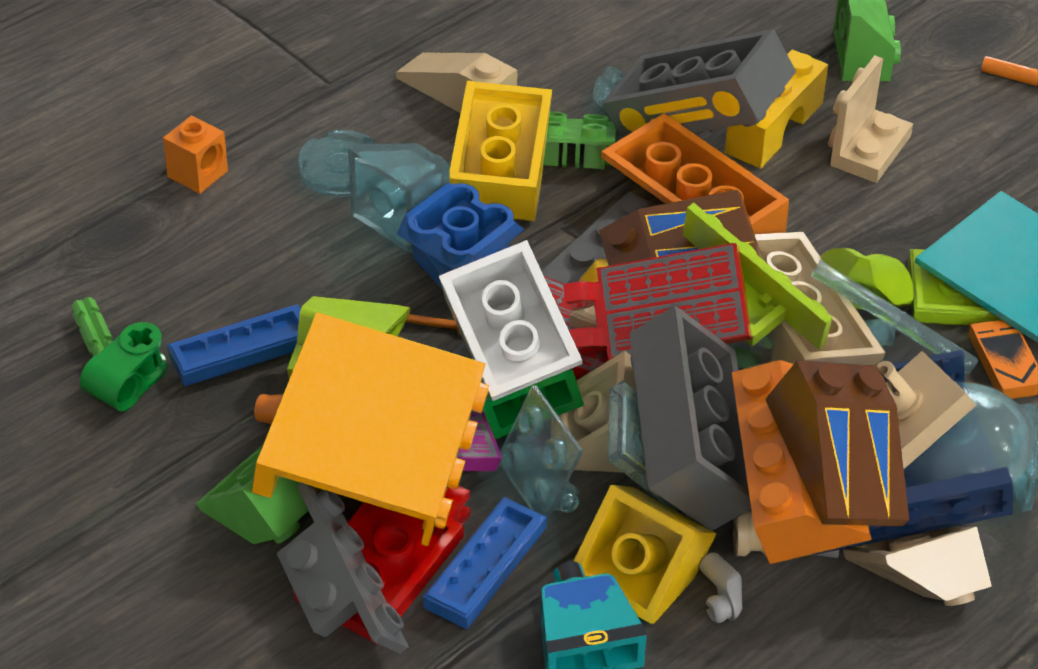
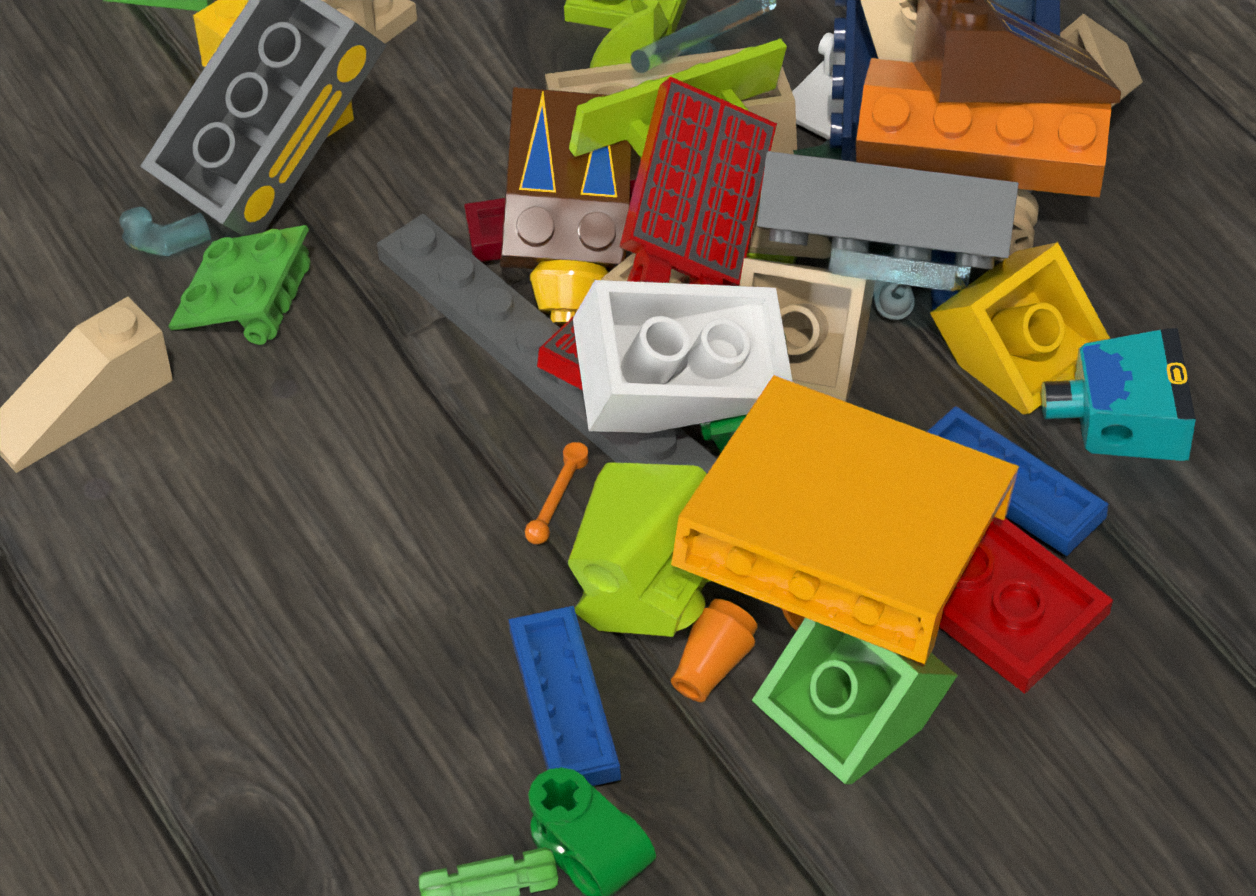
camera: 75 degrees left, 5 degrees up
orange brick [163,115,228,194] -> none
dark grey bracket [277,483,409,654] -> none
clear light blue tile [298,130,384,197] -> none
clear light blue slope [348,143,450,255] -> none
blue piece [397,182,524,291] -> none
yellow slope [448,81,552,221] -> none
clear light blue hinge [500,385,583,524] -> none
orange slope [601,113,789,234] -> none
light grey arm [700,553,743,623] -> none

